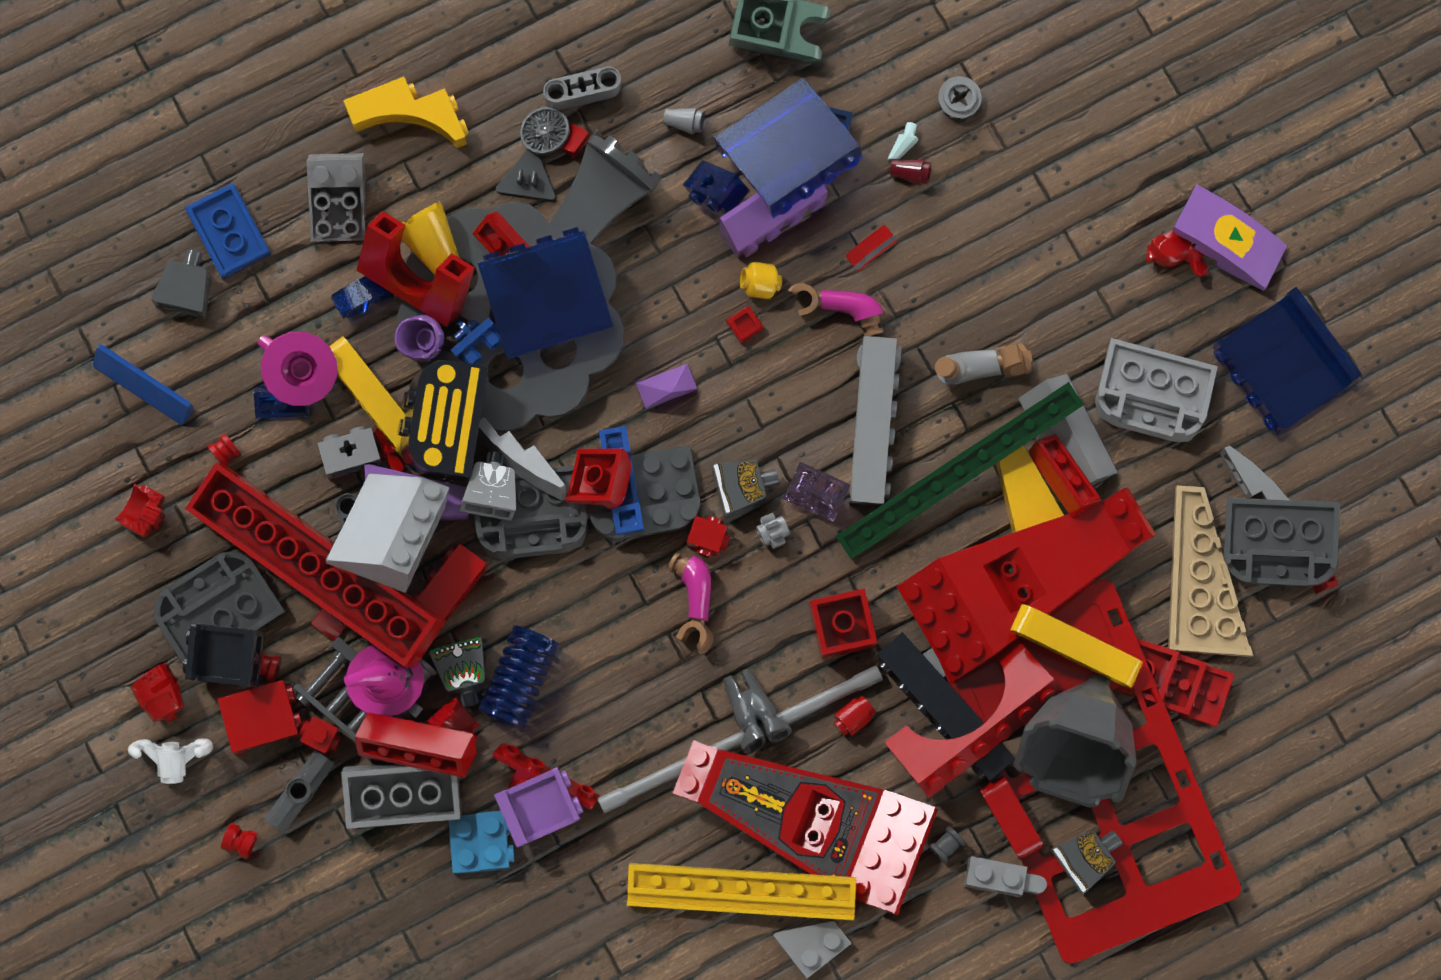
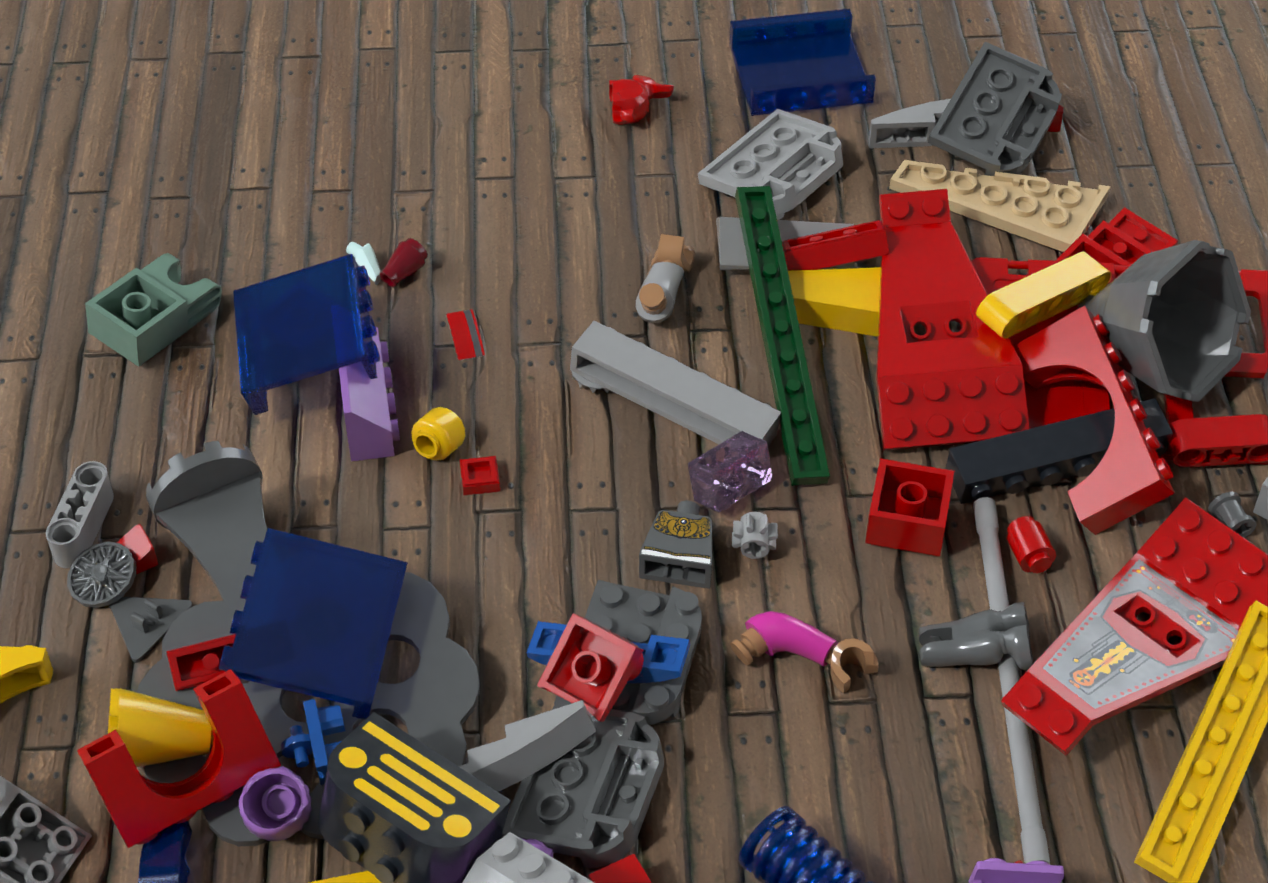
camera: 60 degrees left, 30 degrees down
light grey torso [459,452,516,521] -> none
medium lavender slope [636,364,697,409] -> none
light grey cone [663,108,705,135] -> none
clear blue brick [683,160,750,214] -> none
red brick [687,516,731,558] -> none
dark pink piece [788,283,884,336] -> none
light grey gear [938,76,982,120] -> none
medium lavender slope [1172,184,1287,291] -> none

